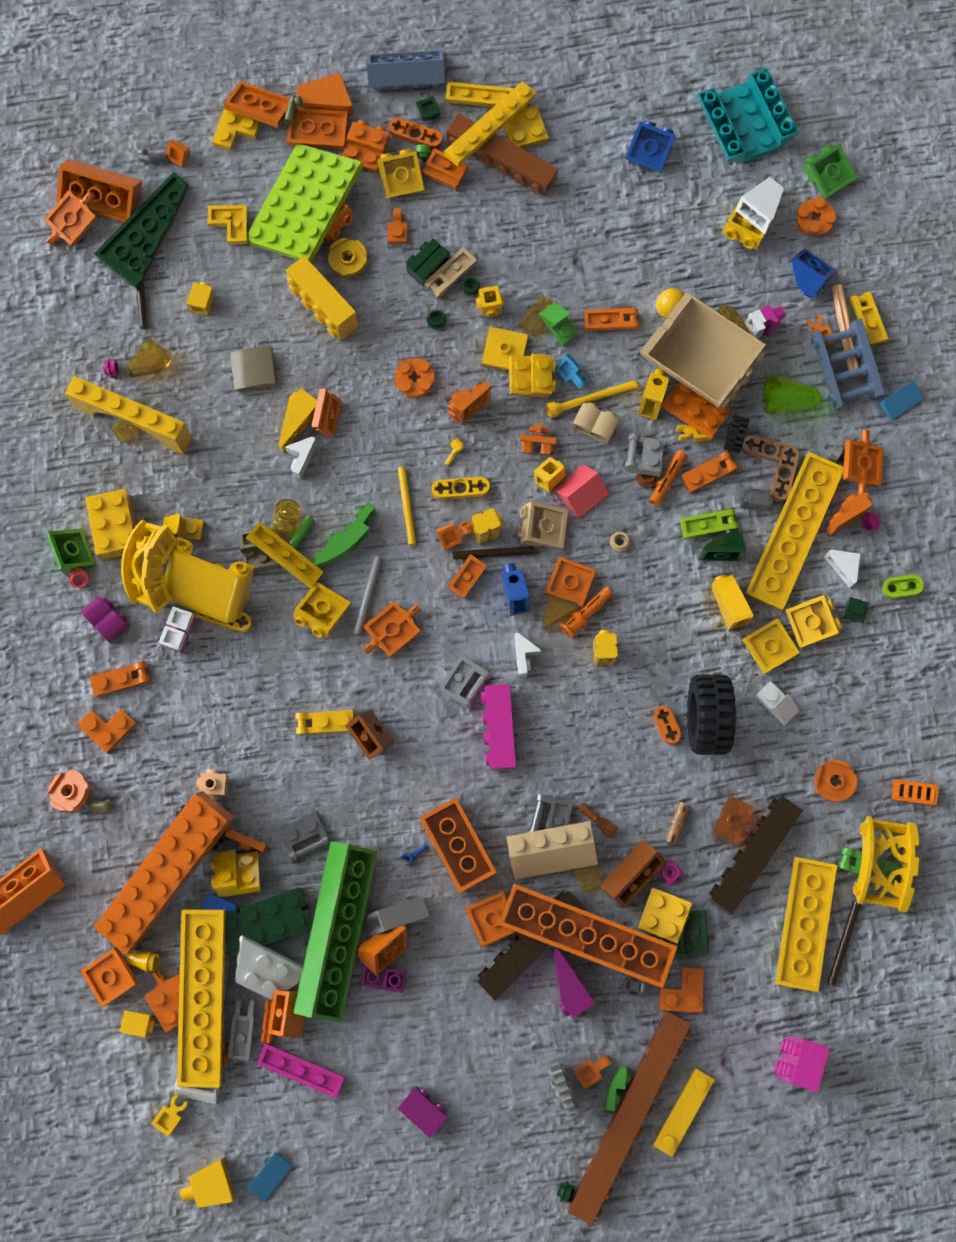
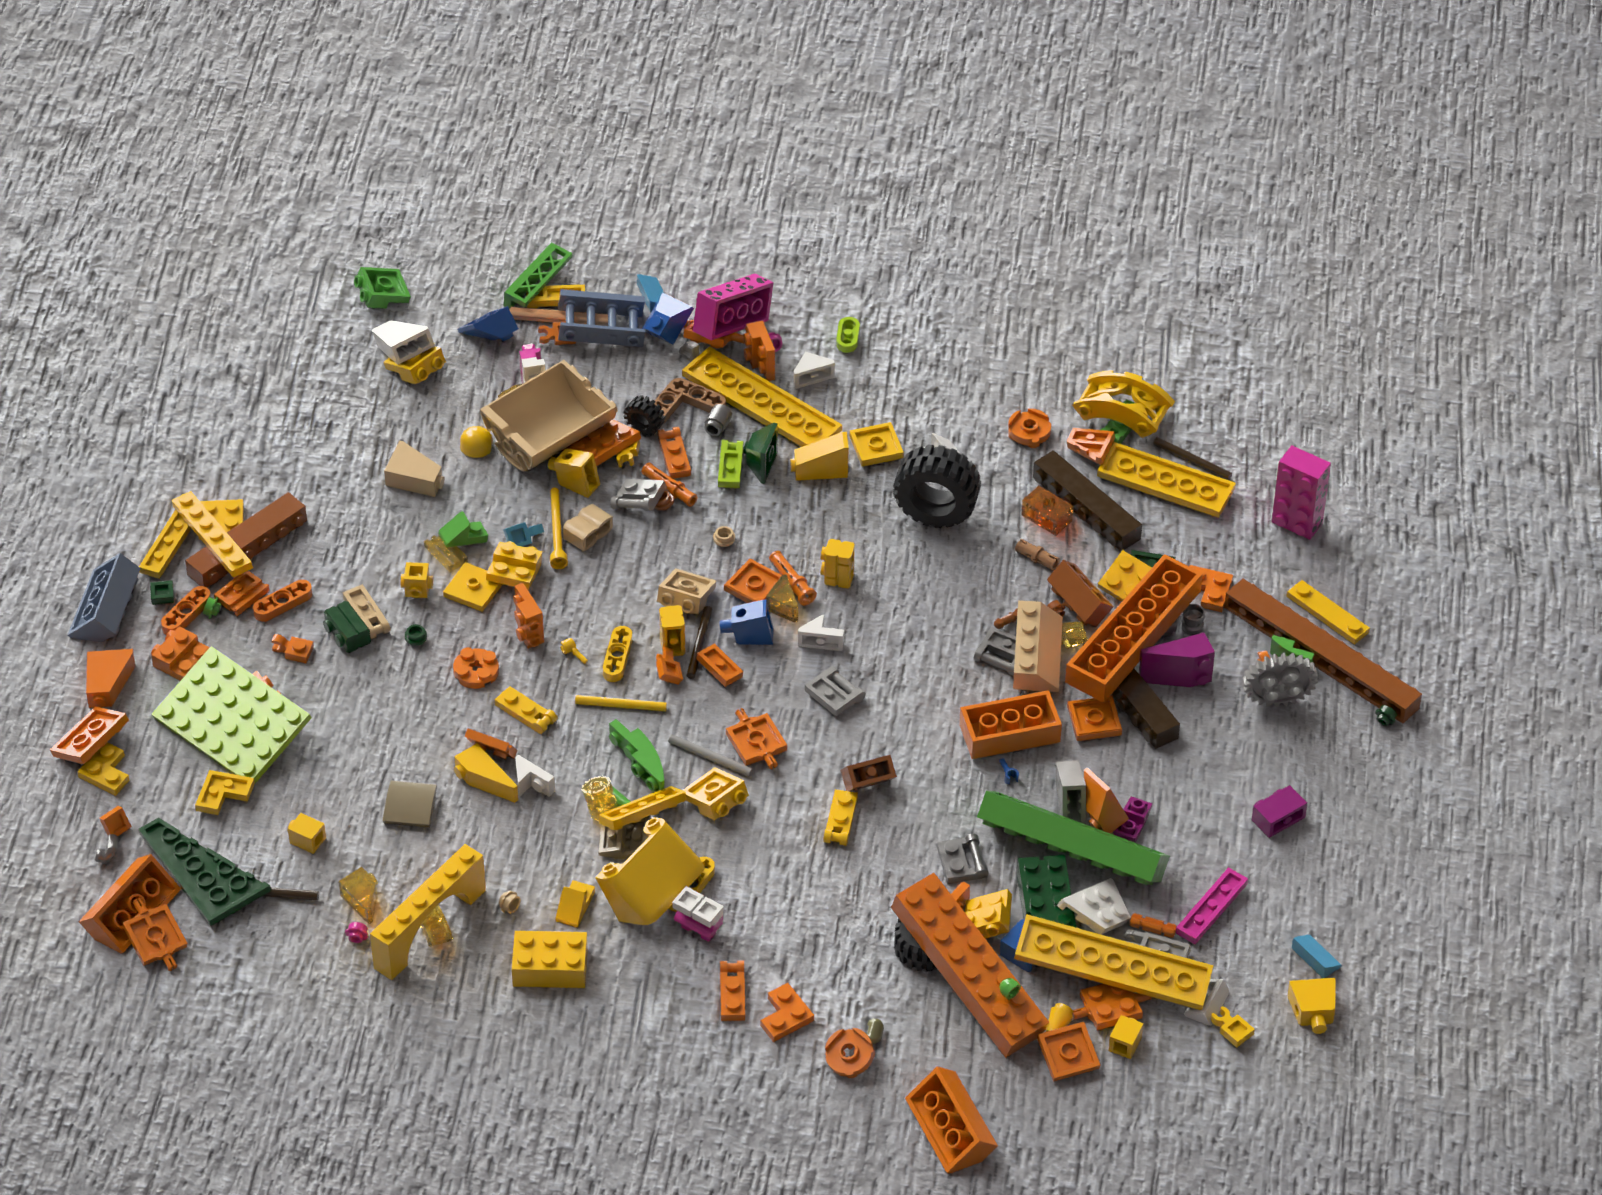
camera: 75 degrees left, 30 degrees down
bright green slope [46,528,96,577] -> none
coral plate [69,568,89,588] -> none
magenta brick [80,596,128,644] -> none
yellow fence [121,520,179,613] -> none
light nougat brick [196,770,229,800] -> none
orange brick [268,990,305,1038] -> none
olive arm [284,95,303,125] -> none
yellow brick [286,256,358,341] -> none
orange plate [287,107,348,150] -> none
yellow plate [328,238,367,278] -> none
yellow plate [377,149,425,199] -> none
dark green plate [461,277,480,296] -> none
dark pink brick [481,684,516,771] -> none
orange hips [520,421,556,454] -> none
yellow brick [533,457,566,494] -> none
coral slope [553,464,609,519] -> none
orange plate [583,308,639,331] -> none
blue plate [625,120,676,173] -> none
orange beam [653,706,681,745] -> none
dark pink plate [657,860,683,885] -> none
teal slope [697,67,799,164] -> none
clear neon green cone [762,374,821,414] -> none
yellow plate [785,595,843,648] -> none
orange plate [796,197,836,237] -> none
dark green plate [843,597,869,623] -> none
orange slope [891,779,939,807] -> none
none -> orange beam [253,580,312,622]
none -> tan slope [384,440,445,497]
none -> yellow plate [494,686,558,734]
none -> tan plate [499,891,521,914]
none -> bright green fence [503,242,572,309]
none -> blue slope [642,293,694,345]
none -> dark pink brick [693,273,774,340]
none -> bright green hinge [999,978,1021,1000]
none -> dark orange plate [1047,600,1066,617]
none -> orange wing [1066,428,1115,465]

